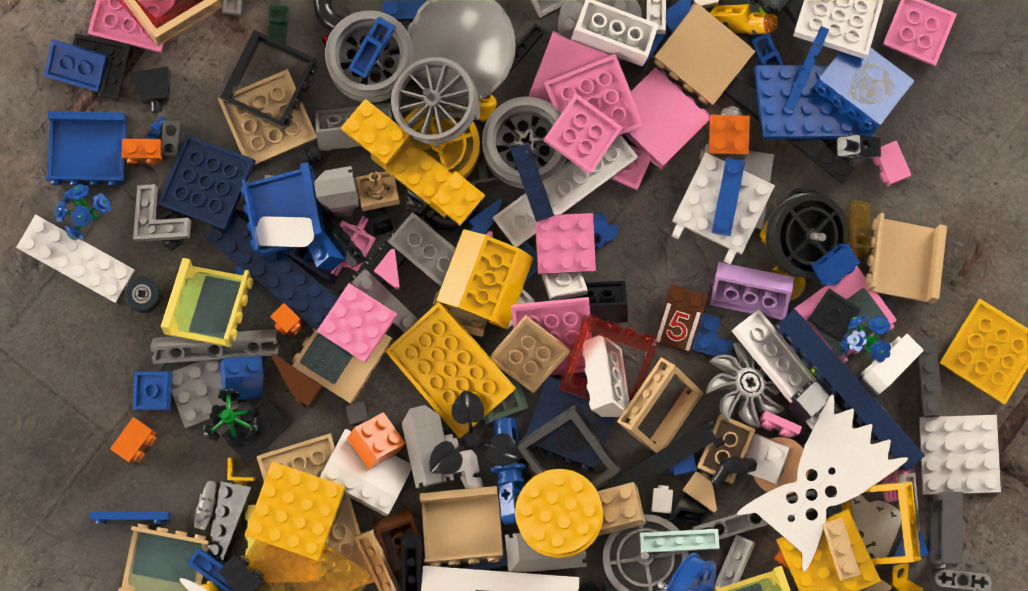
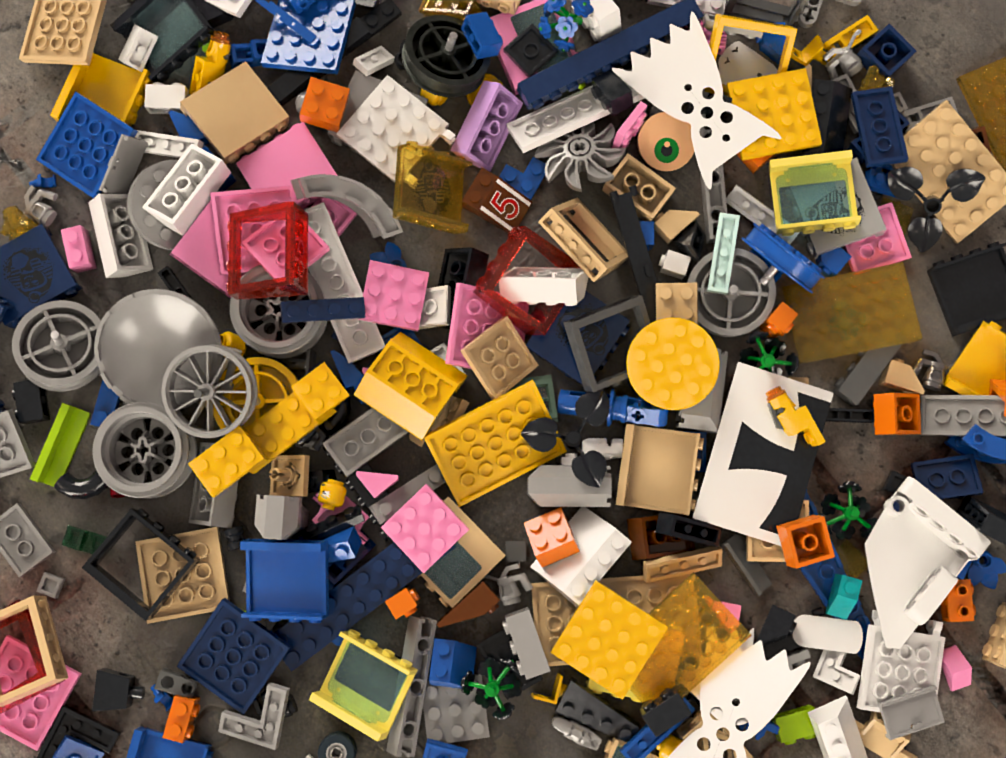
camera: 85 degrees left, 0 degrees up
white sticker [256,216,314,247] -> none
blue slope [348,17,397,78] -> none
blue plate [711,157,745,237] -> none
black arm [711,457,757,487] -> none
white plate [744,433,791,484] -> none
tan plate [822,518,860,581] -> none
none -> clear red windscreen [226,201,308,300]
none -> light grey fence [290,174,403,239]
none -> yellow head [317,479,347,511]
none -> white plate [353,46,395,76]
none -> clear yellow panel [393,141,472,235]
none -> light grey piece [484,563,533,606]
none -> light grey brick [502,607,550,680]

